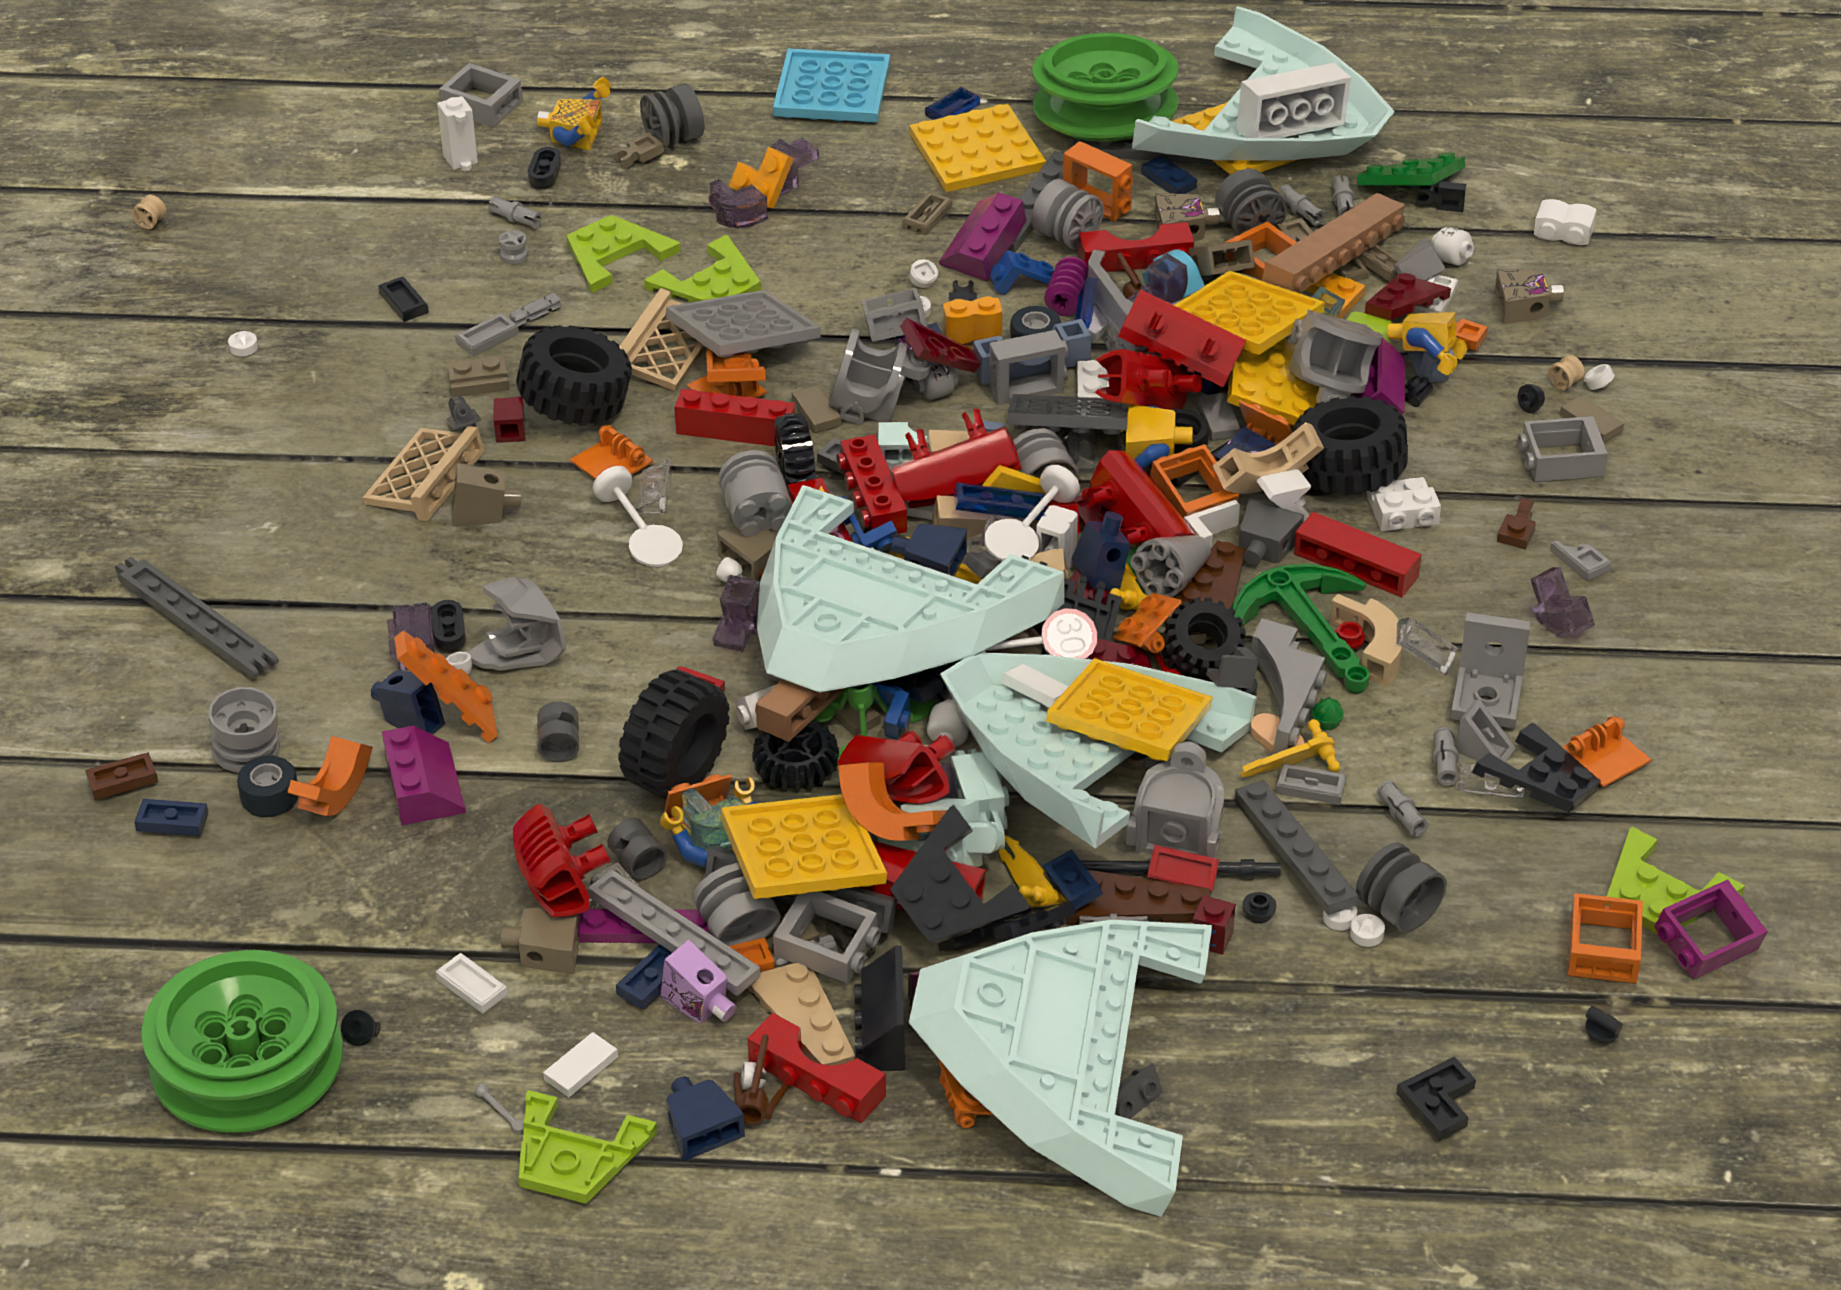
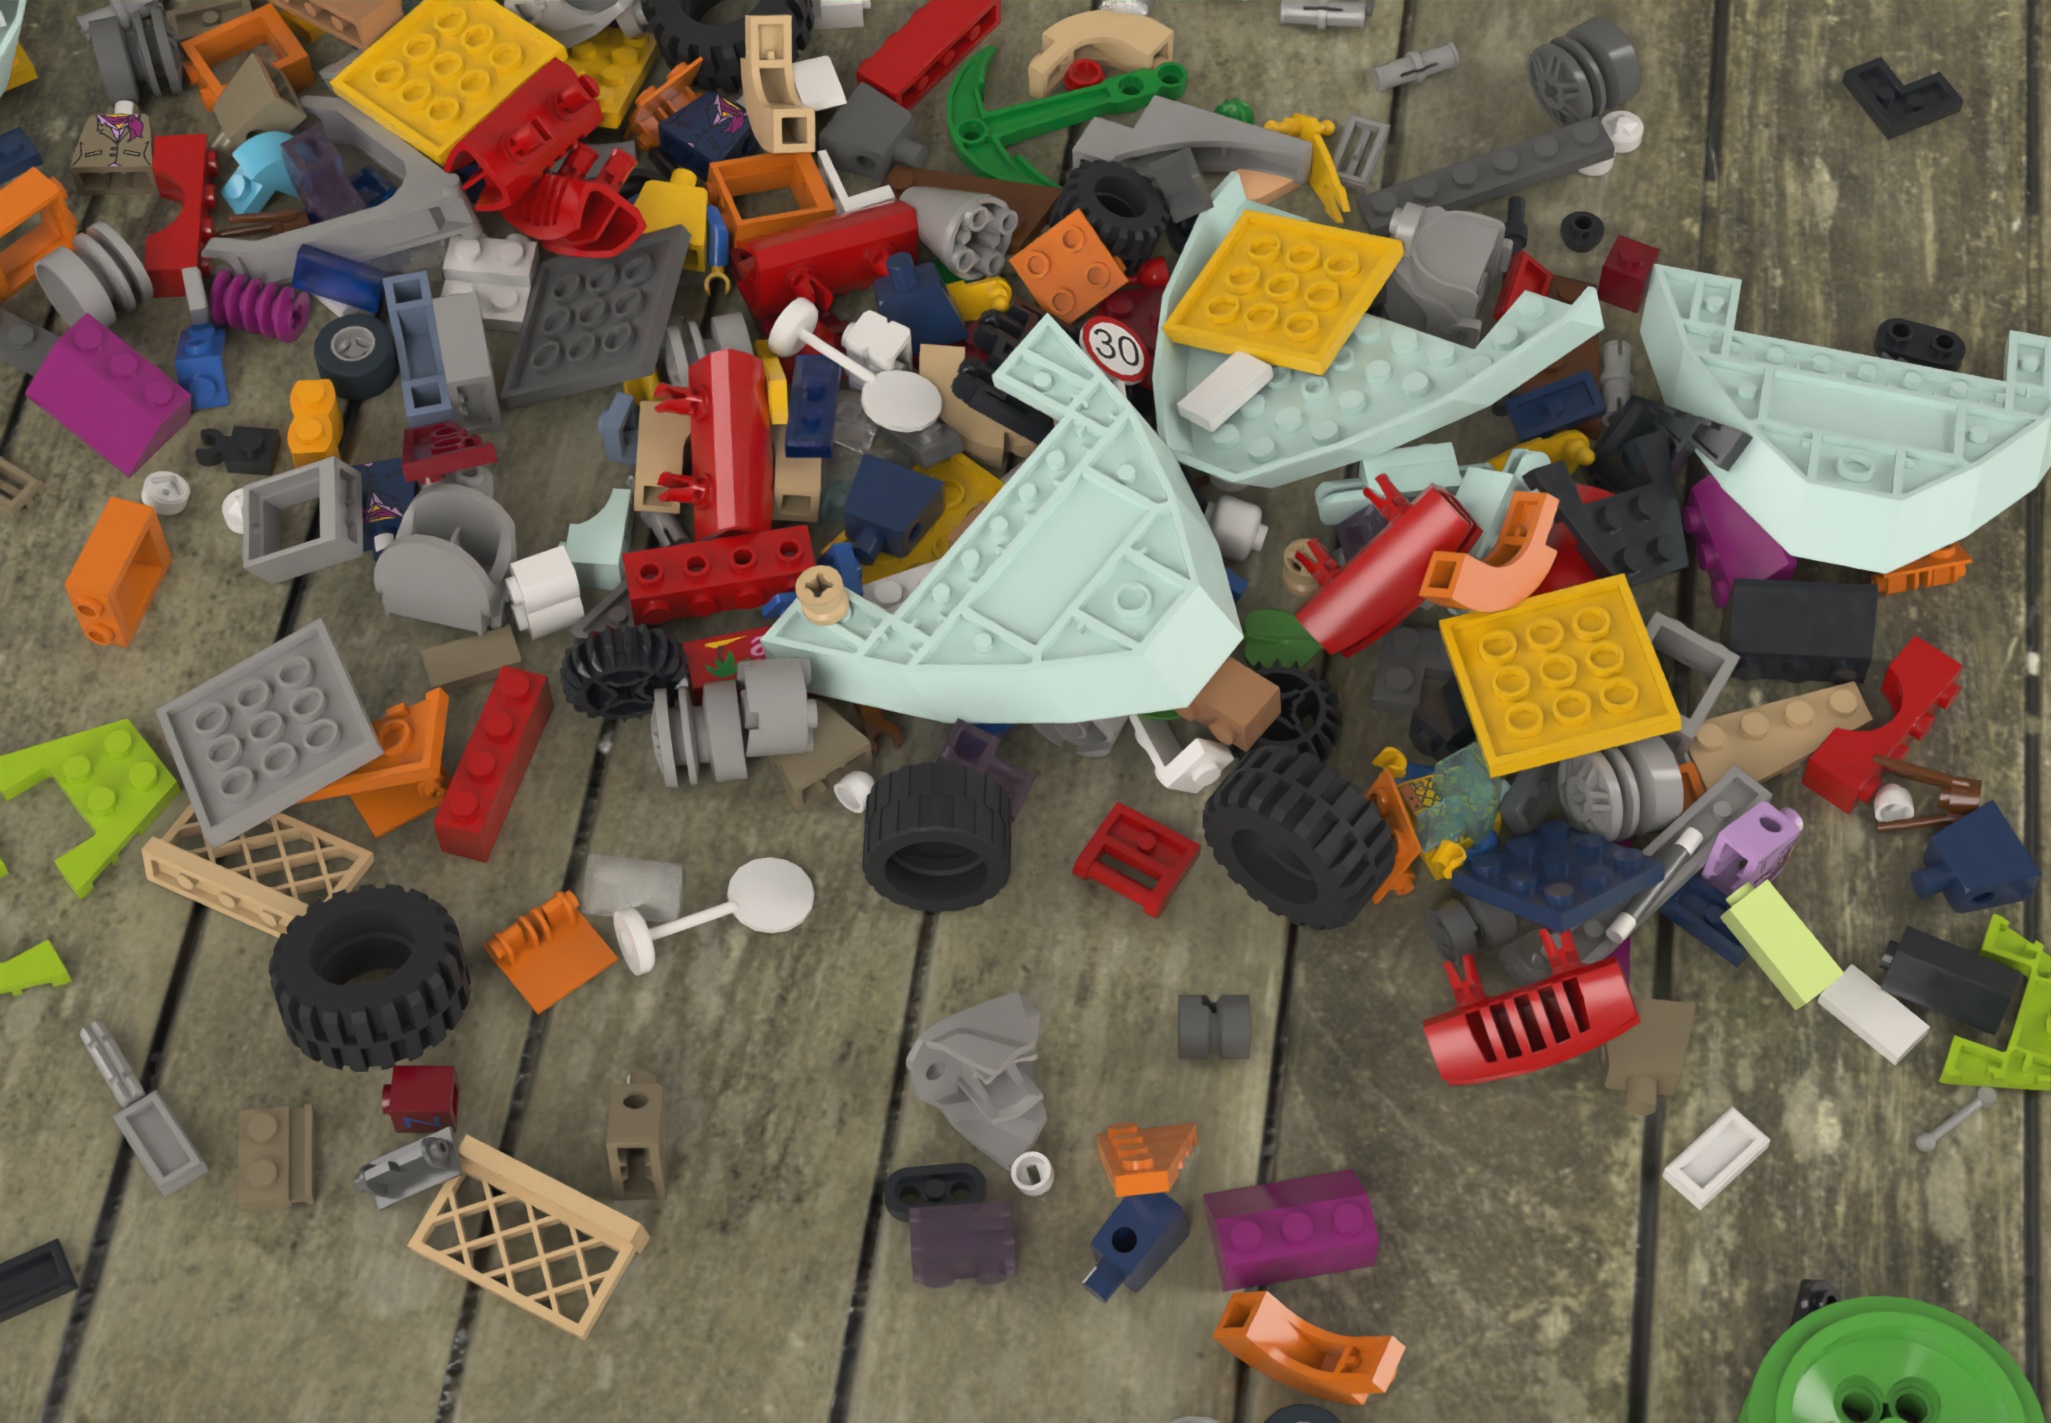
camera: 85 degrees left, 15 degrees up
none -> orange window [64,496,173,648]
none -> light grey tile [181,266,210,325]
none -> white brick [505,545,585,640]
none -> tan wheel [795,565,849,626]
none -> black tyre [862,762,1012,912]
none -> dark blue plate [1452,820,1665,933]
none -> bar [1606,827,1703,944]
none -> yellowish green brick [1720,879,1845,1010]
none -> black plate [1874,318,1966,372]
none -> black brick [1879,926,2021,1036]

